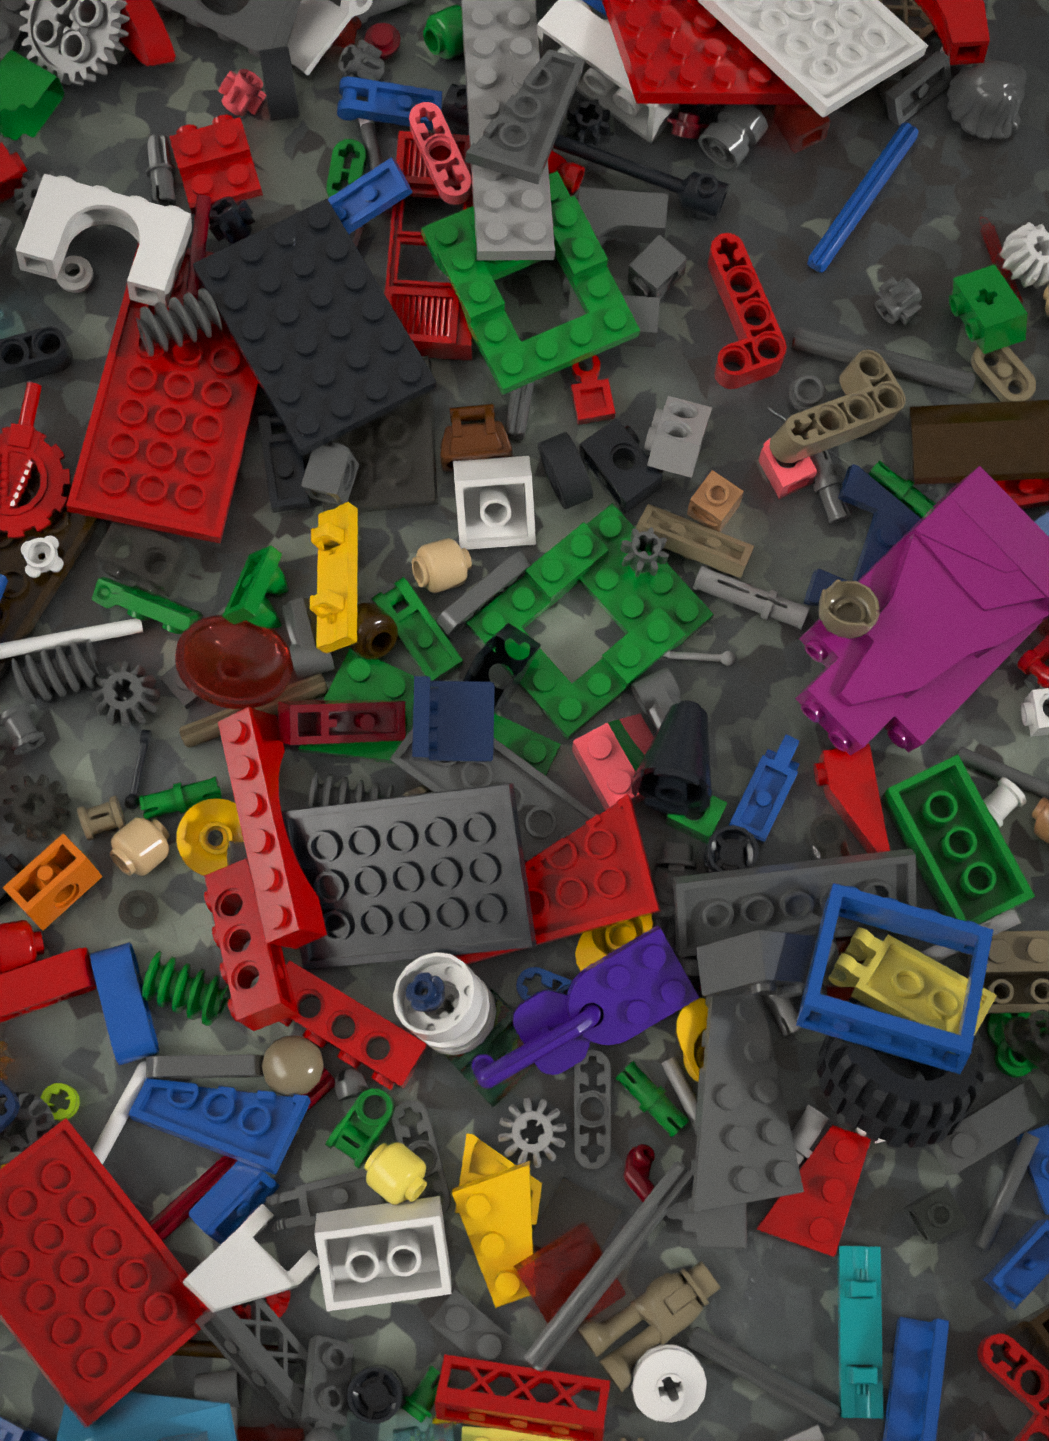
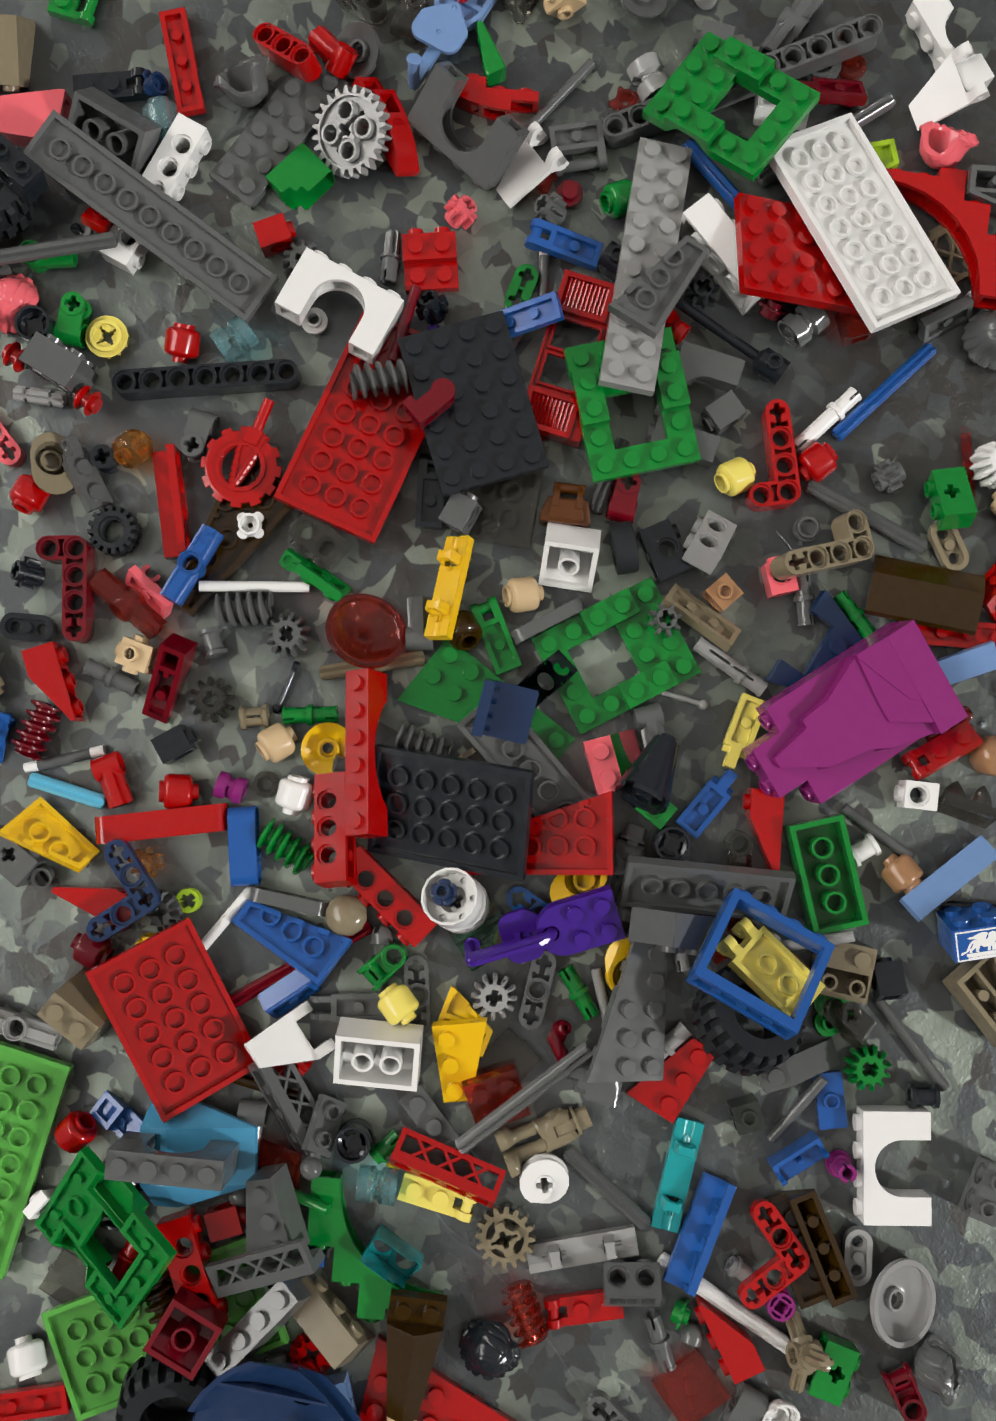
camera: 20 degrees right, 10 degrees up
orange brick [3,833,103,931] -> none
green tile [222,545,289,628] -> none
black tyre [259,46,299,121] -> none
dark red slope [278,700,406,745] -> none
coral beam [409,102,472,205] -> none
red plate [571,355,616,425] -> none
dark tan hair [819,579,880,639] -> none
none -> magenta wheel [213,771,249,805]
none -> white head [275,774,312,816]
none -> dark red leg [402,378,455,430]
none -> dark red piece [605,475,641,523]
none -> light yellow head [714,457,756,497]
none -> light yellow hinge [721,693,766,770]
none -> white pin [794,387,862,454]
none -> red head [797,442,838,483]

